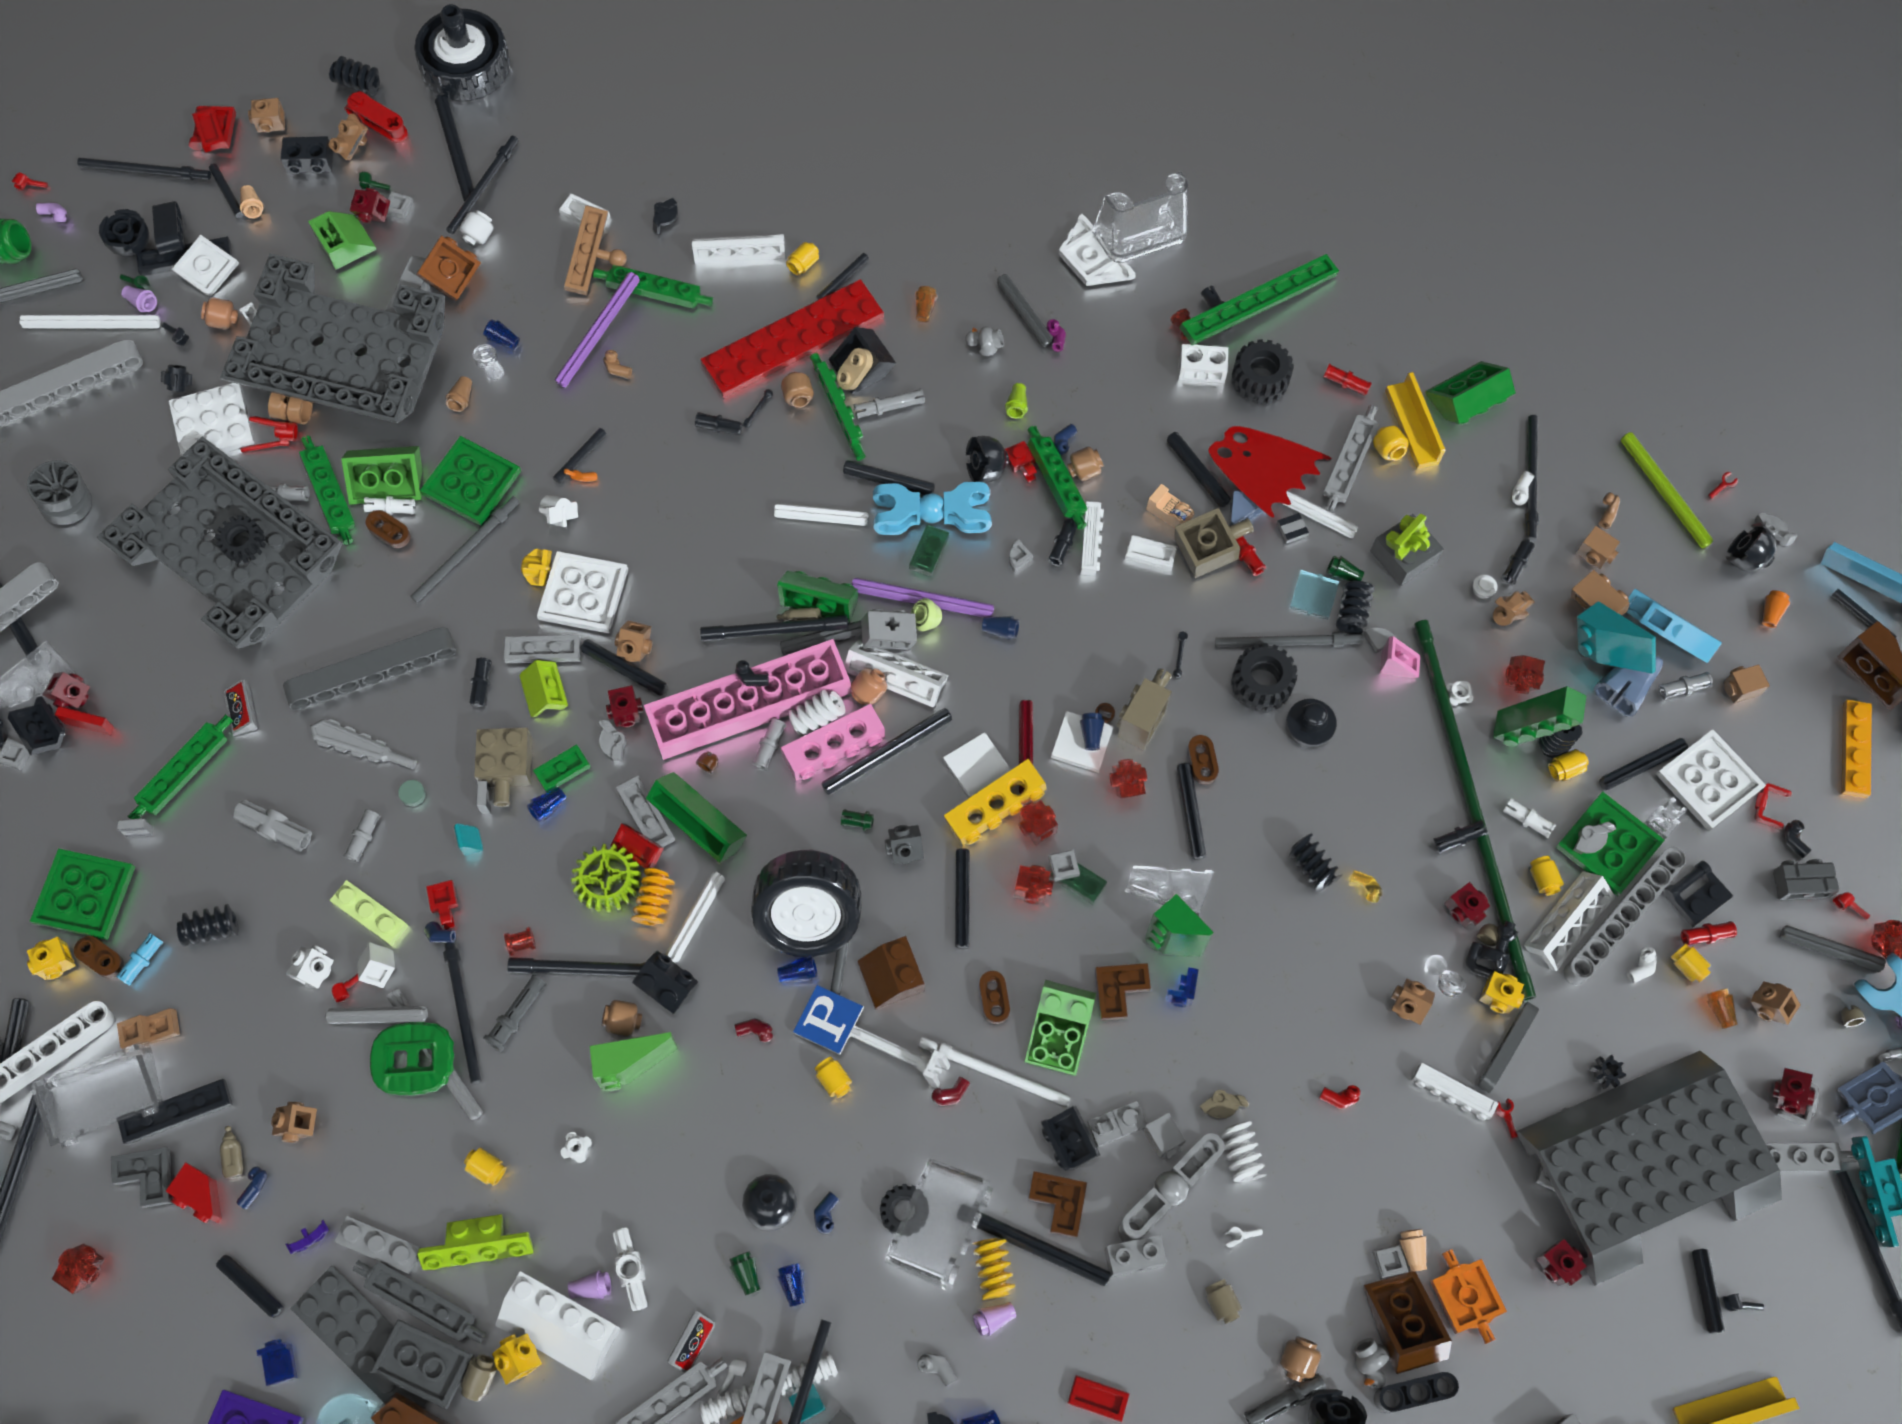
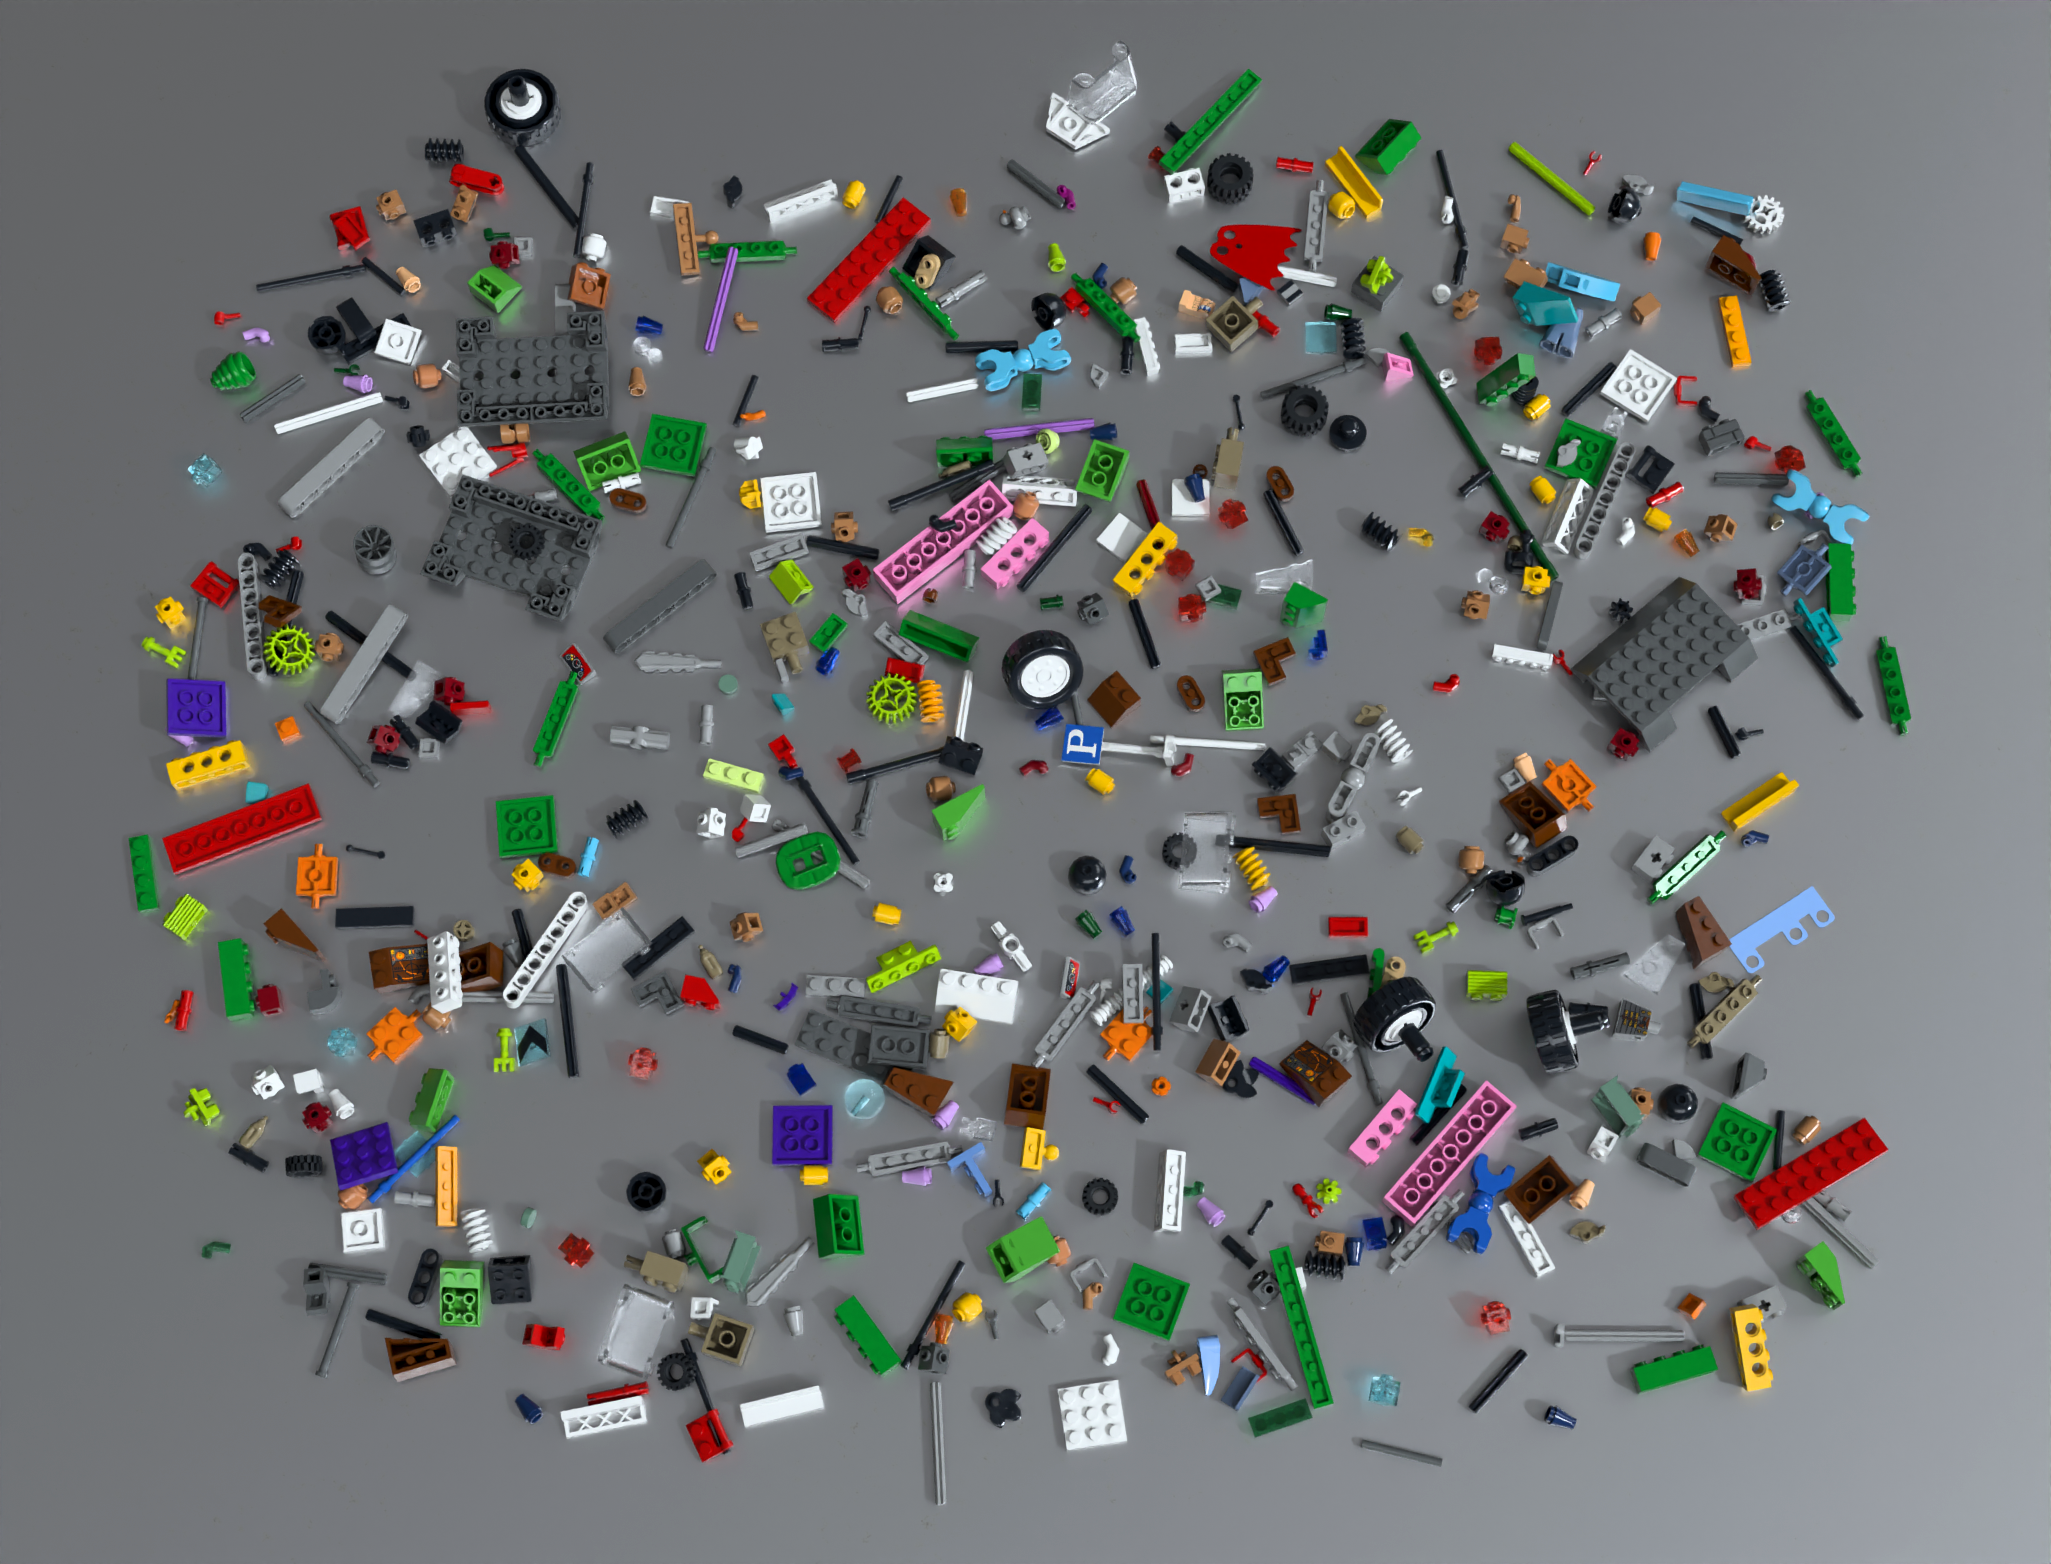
camera: 15 degrees left, 5 degrees up
light grey tile [117,818,153,837] -> none
none -> bright green slope [1075,439,1129,502]

